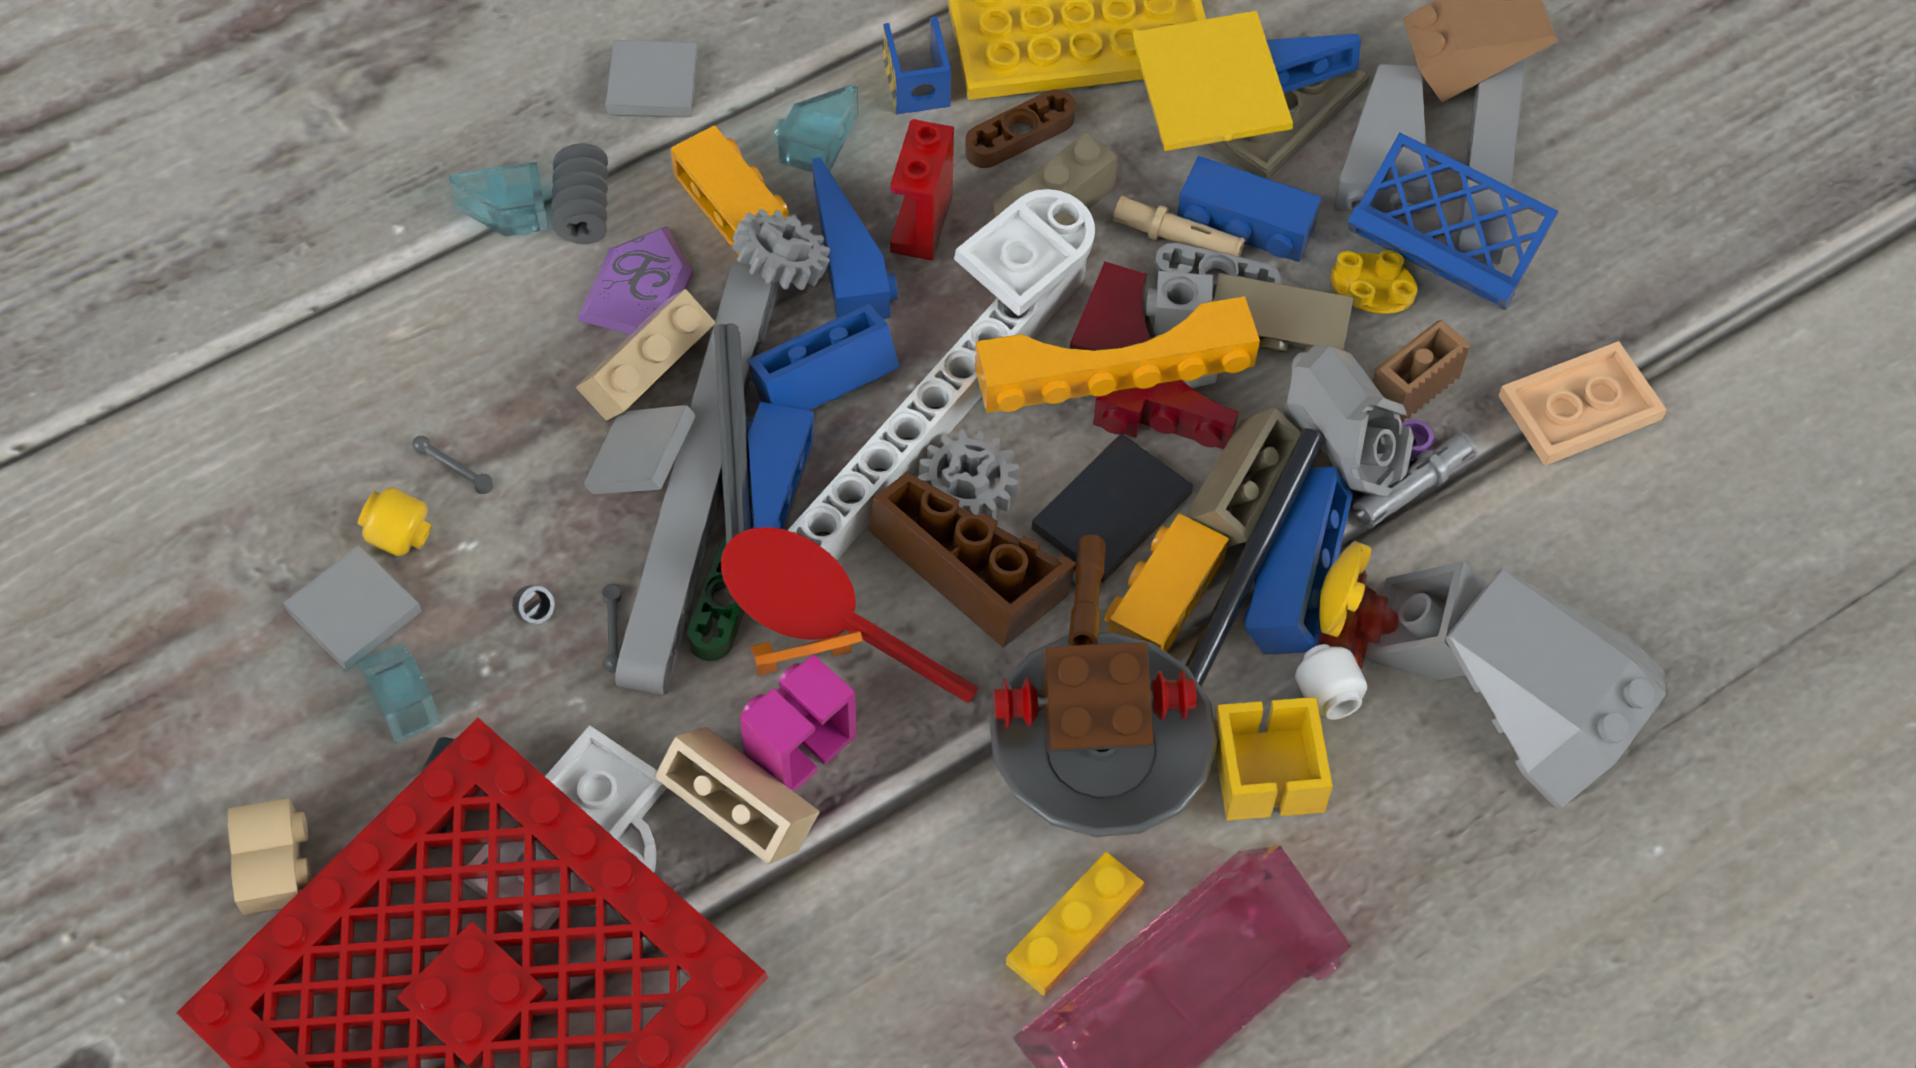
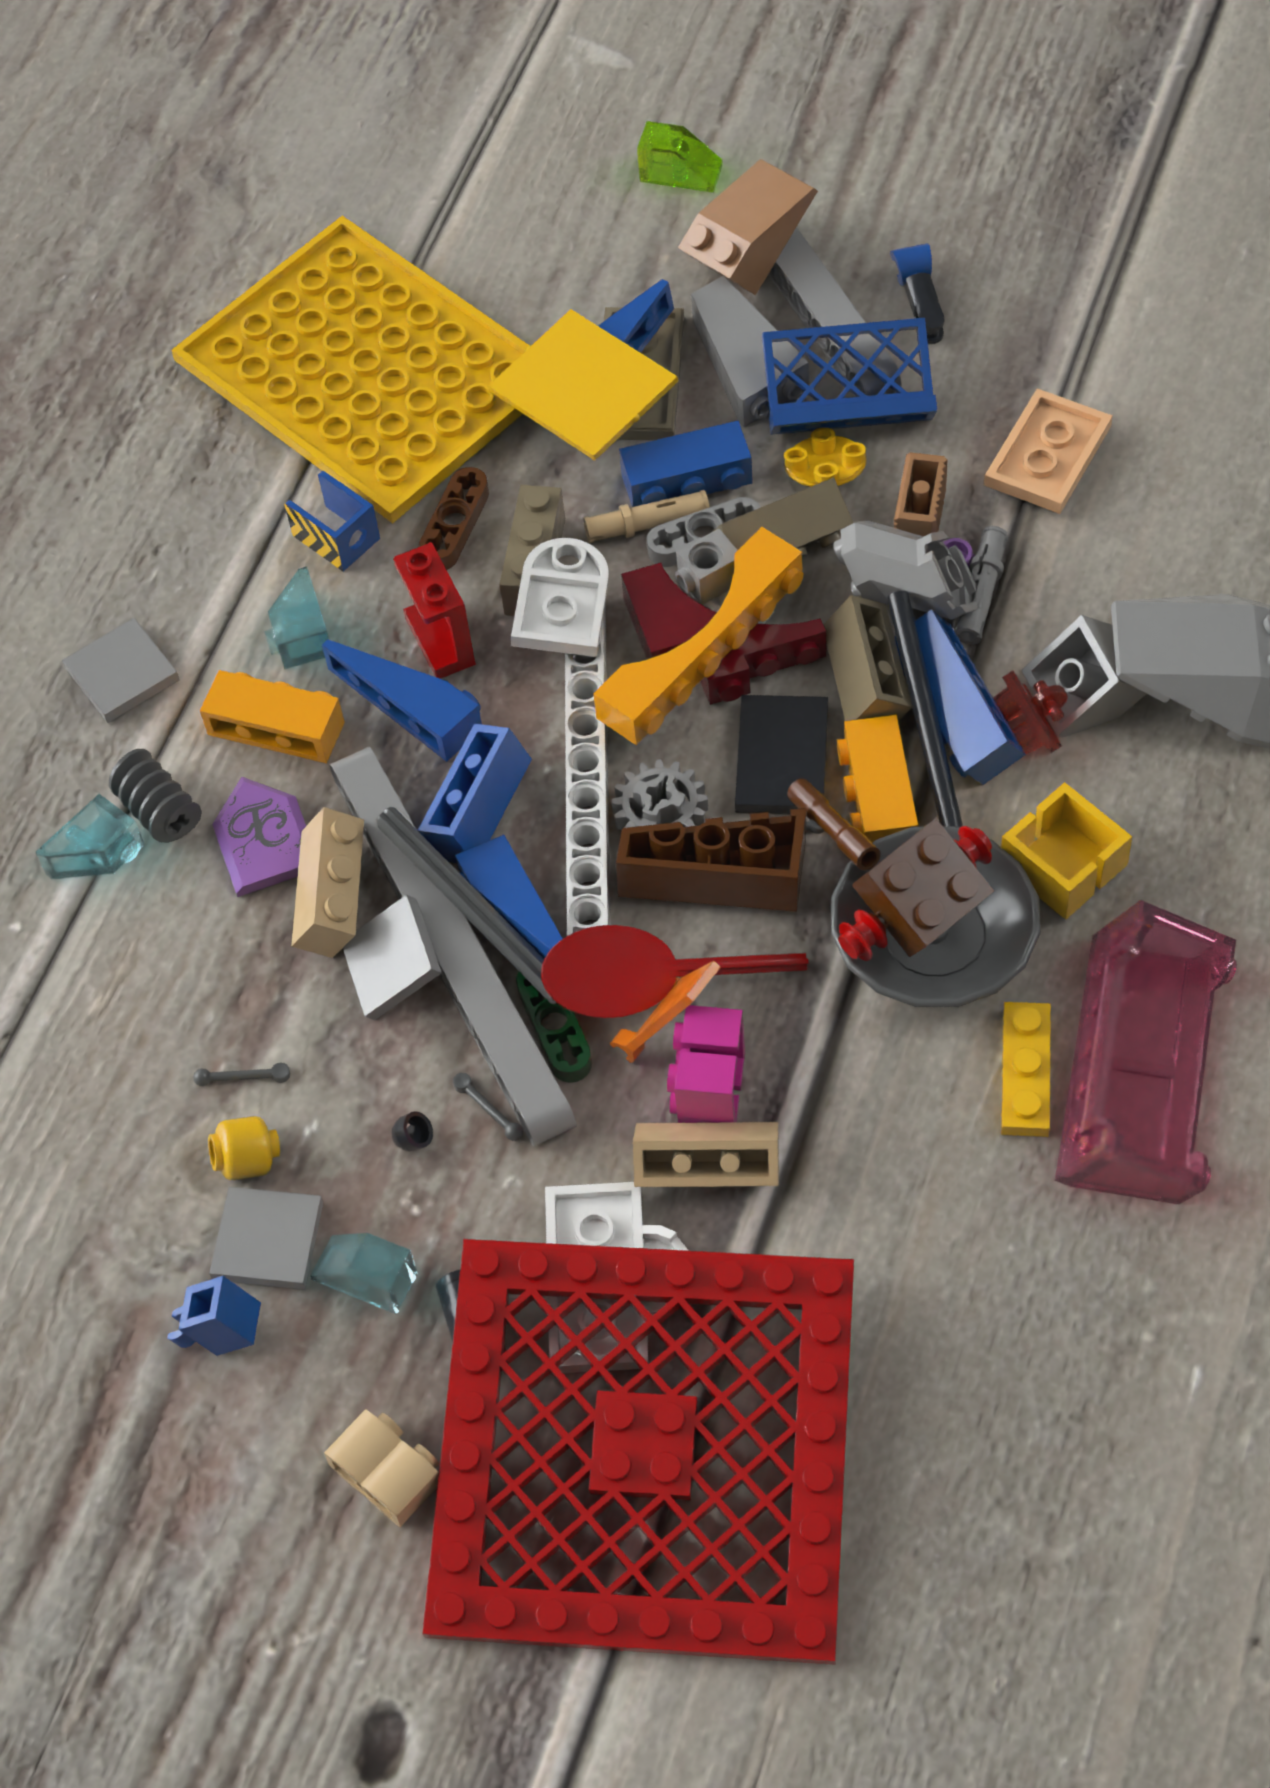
camera: 30 degrees left, 0 degrees up
light grey gear [732,209,830,290] -> none
white head [1295,644,1367,720] -> none
yellow dish [1319,541,1372,637] -> none
none -> blue brick [167,1276,261,1356]
none -> piece [890,243,945,344]

